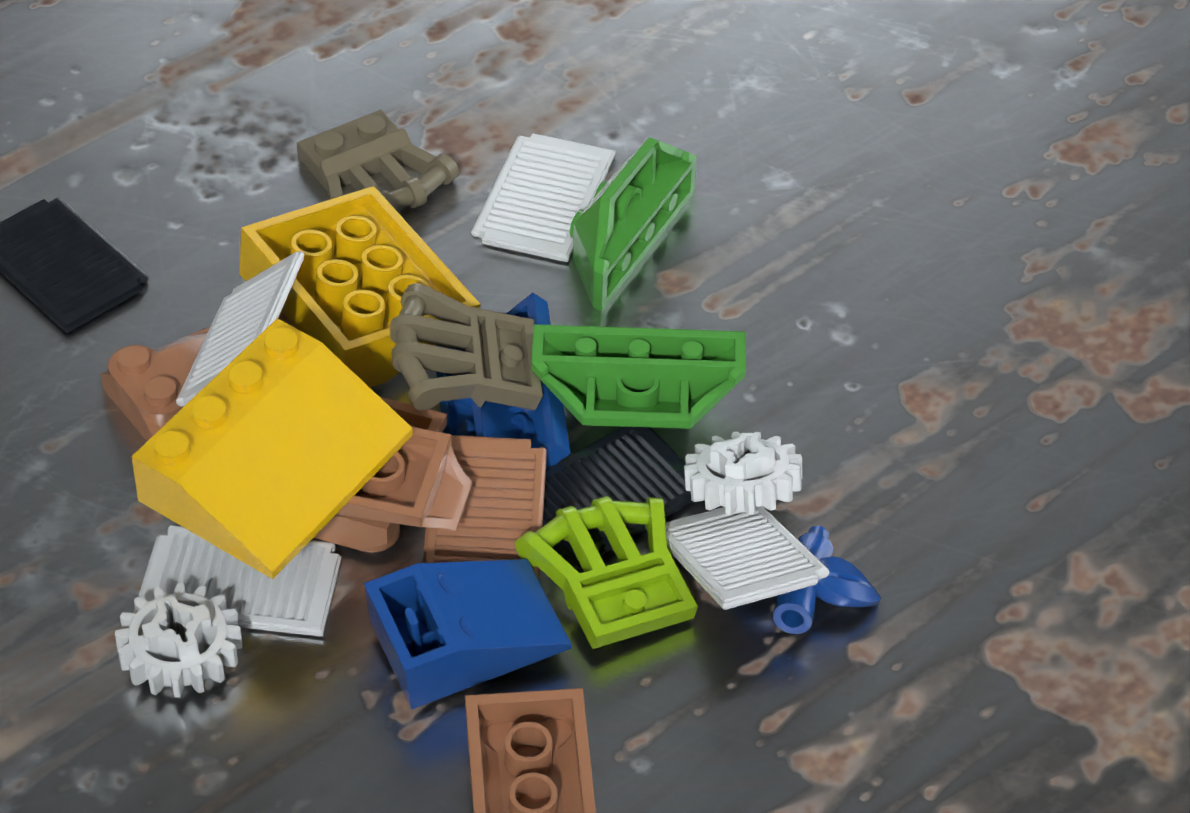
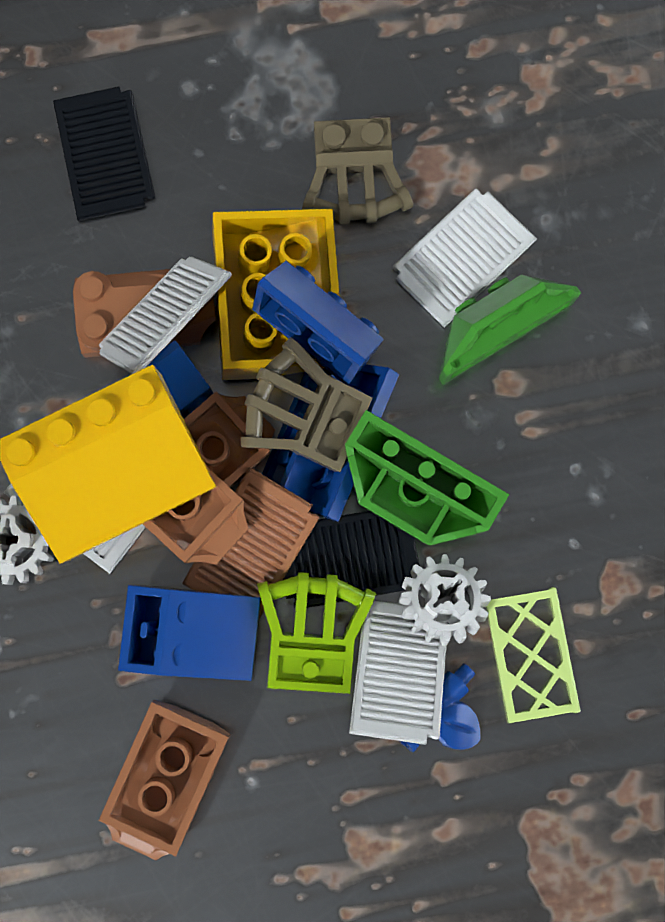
camera: 30 degrees right, 35 degrees up
none -> blue slope [252,260,384,385]
none -> yellowish green window [486,587,581,723]

